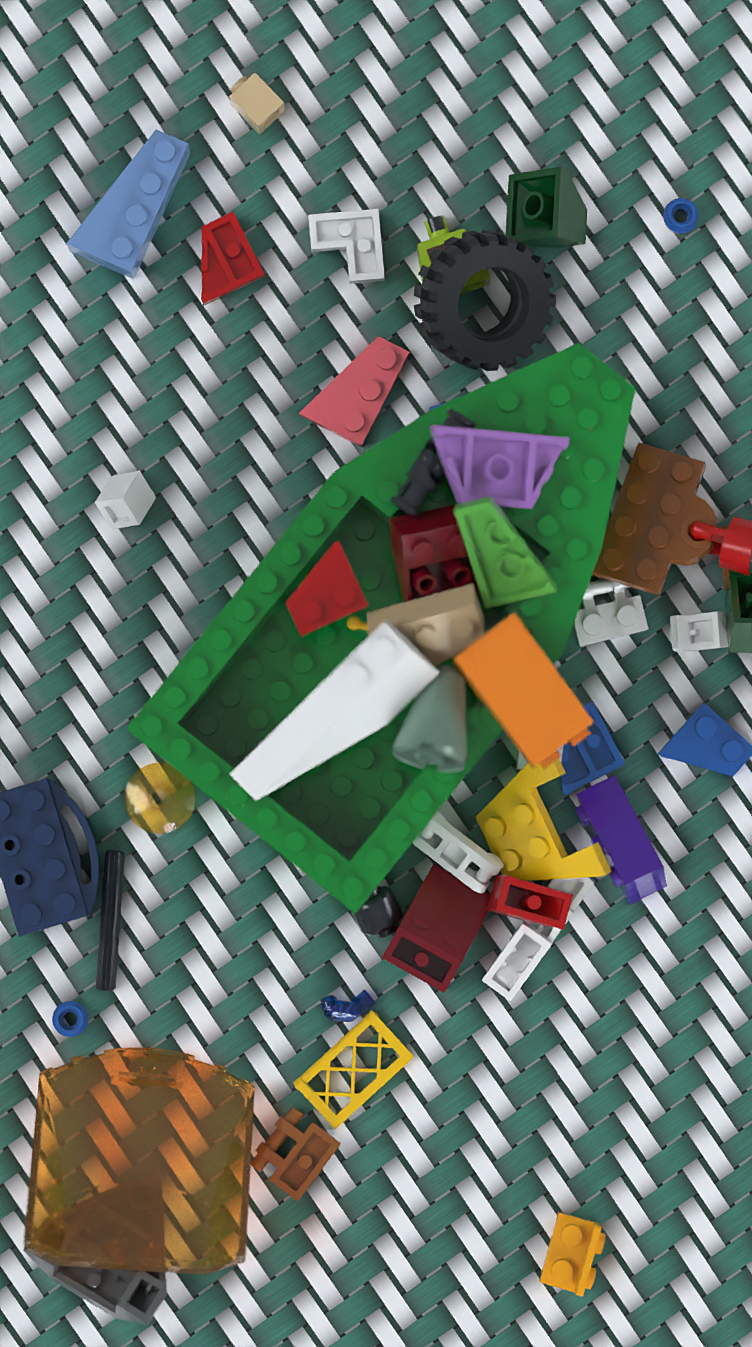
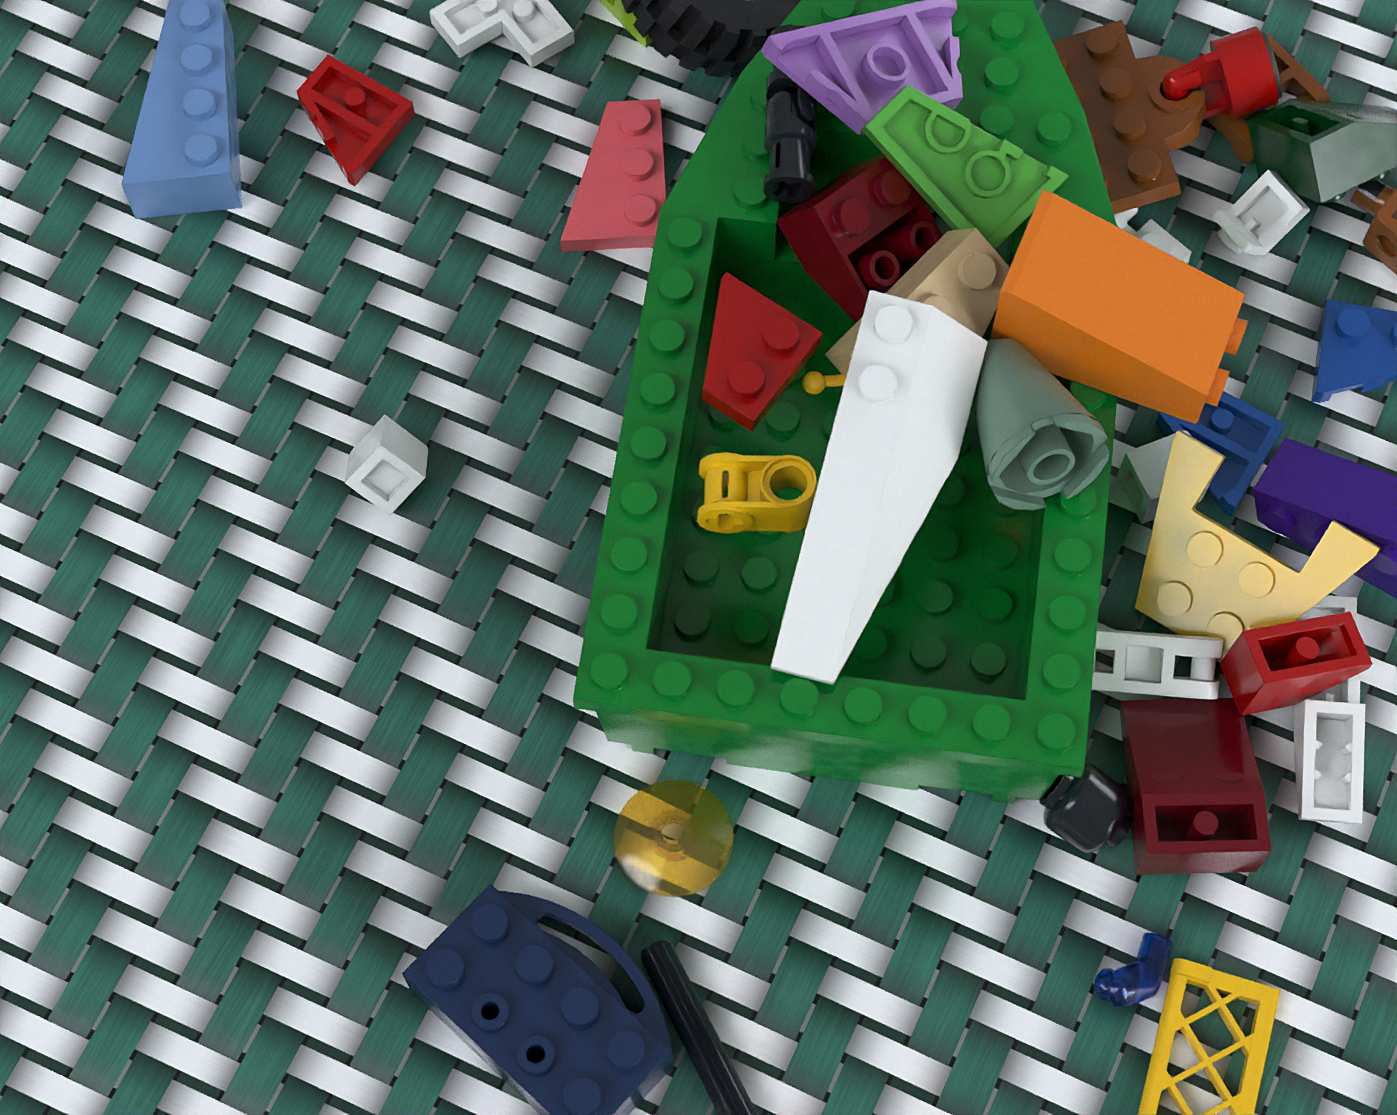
camera: 25 degrees left, 20 degrees down
none -> yellow piece [697,452,817,533]

